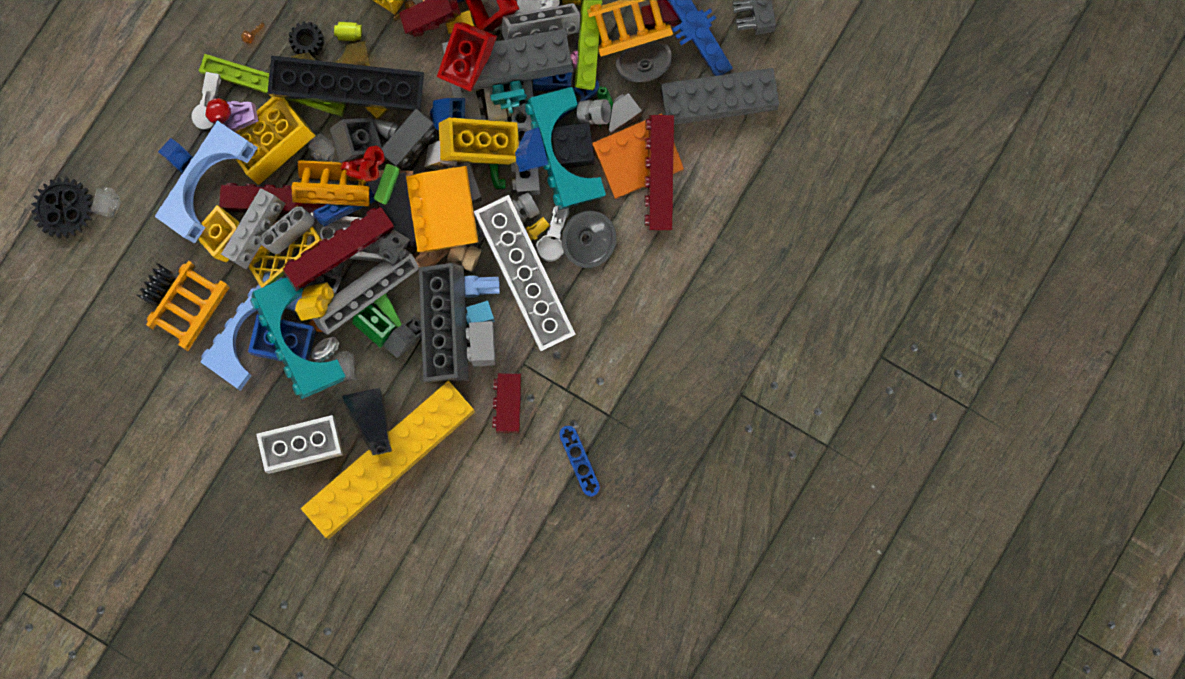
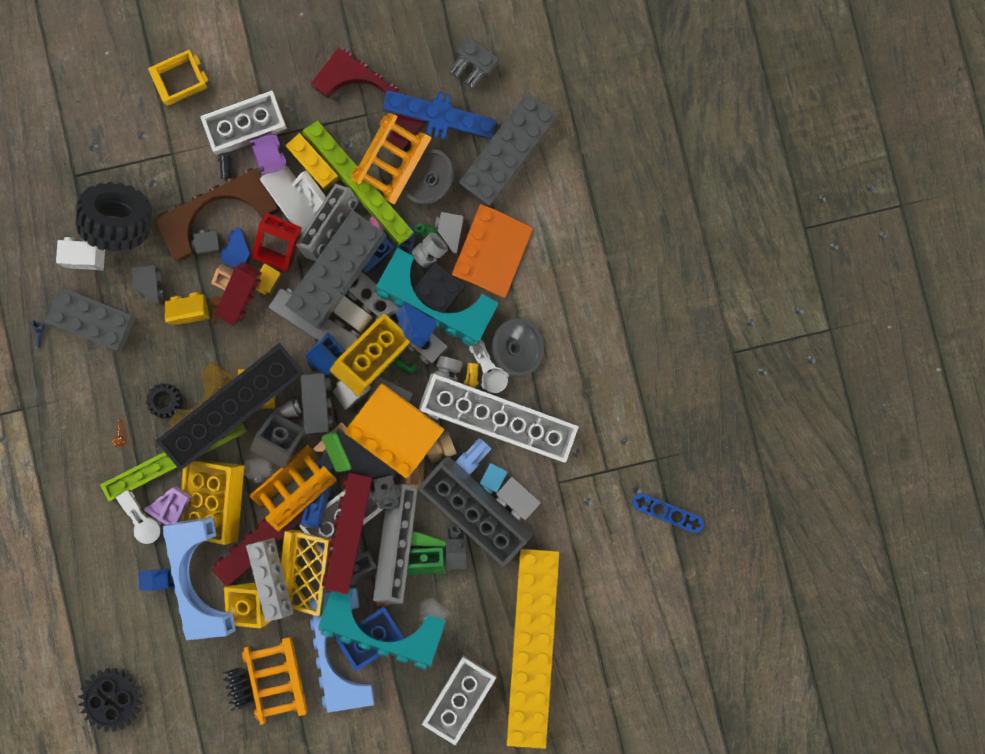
camera: 45 degrees left, 5 degrees up
clear brick [91,187,121,218] -> none
red piece [205,98,231,124] -> none
light grey beam [260,207,314,254] -> none
yellow brick [295,282,334,321] -> none
white gear [312,337,339,362] -> none
neon yellow brick [334,22,362,42] -> none
red piece [340,145,385,182] -> none
black slope [342,387,392,455] -> none
red slope [437,22,497,91] -> none
teal hips [490,81,527,114] -> none
dark red brick [492,373,521,434] -> none
dark red brick [644,115,674,230] -> none

